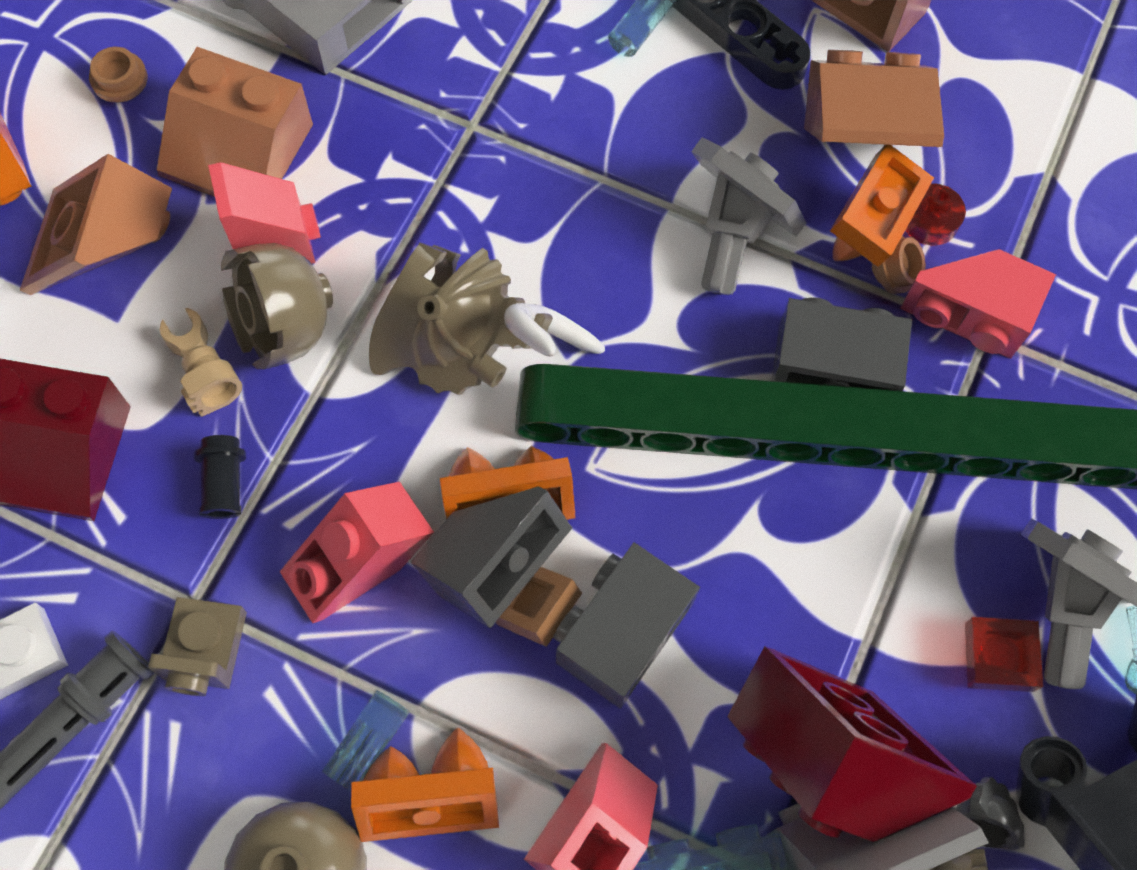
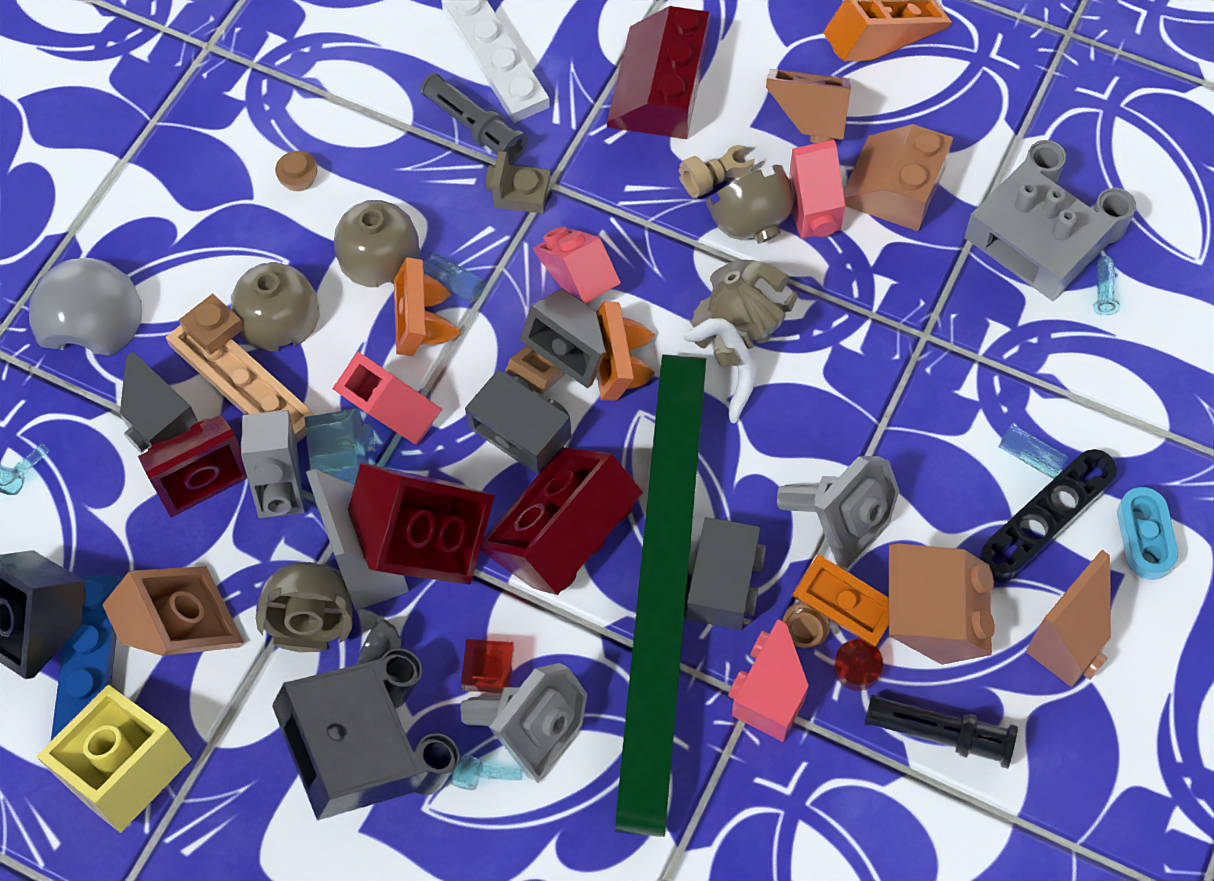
camera: 95 degrees right, 5 degrees down
medium nougat plate [89,47,148,102] -> none
black pin [194,435,246,519] -> none
none -> dark red slope [480,447,643,595]
none -> black pin [864,694,1018,769]

